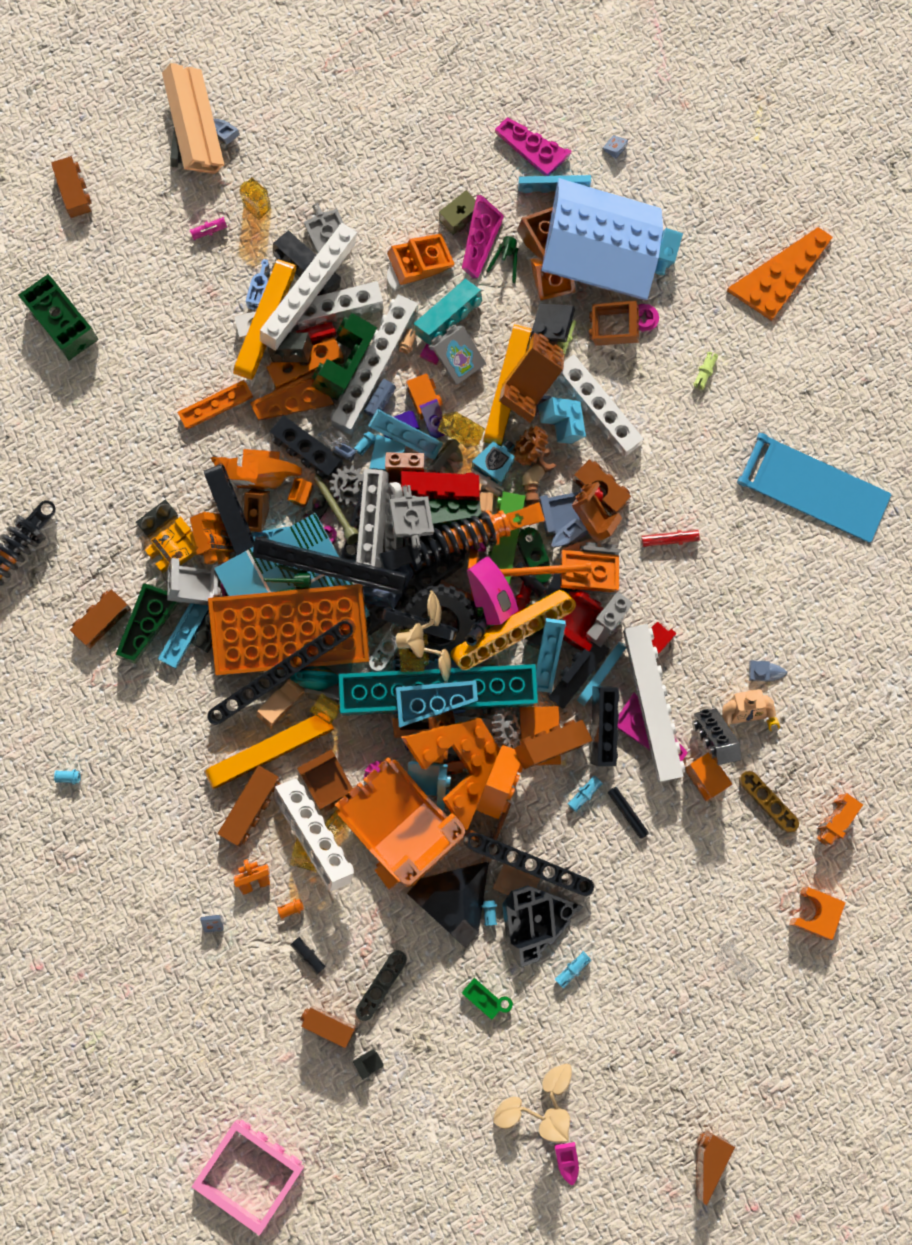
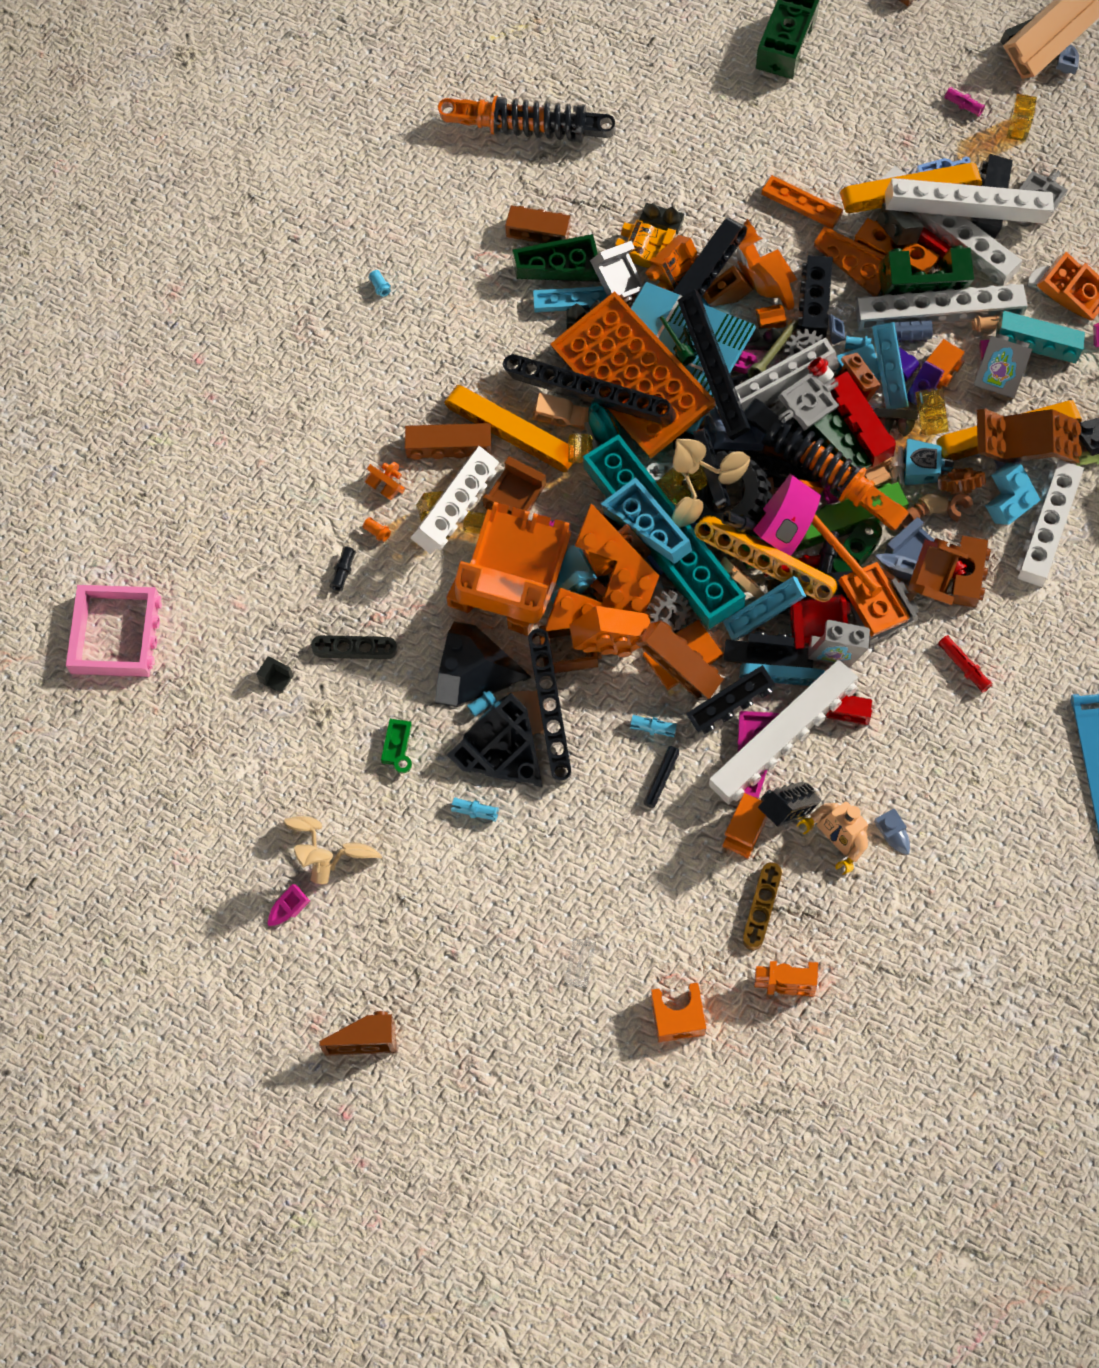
camera: 65 degrees right, 10 degrees down
sand blue slope [200,915,224,933] -> none
dark orange brick [300,1006,356,1048] -> none
none -> light nougat plate [720,557,765,599]
none -> red plate [808,357,828,377]

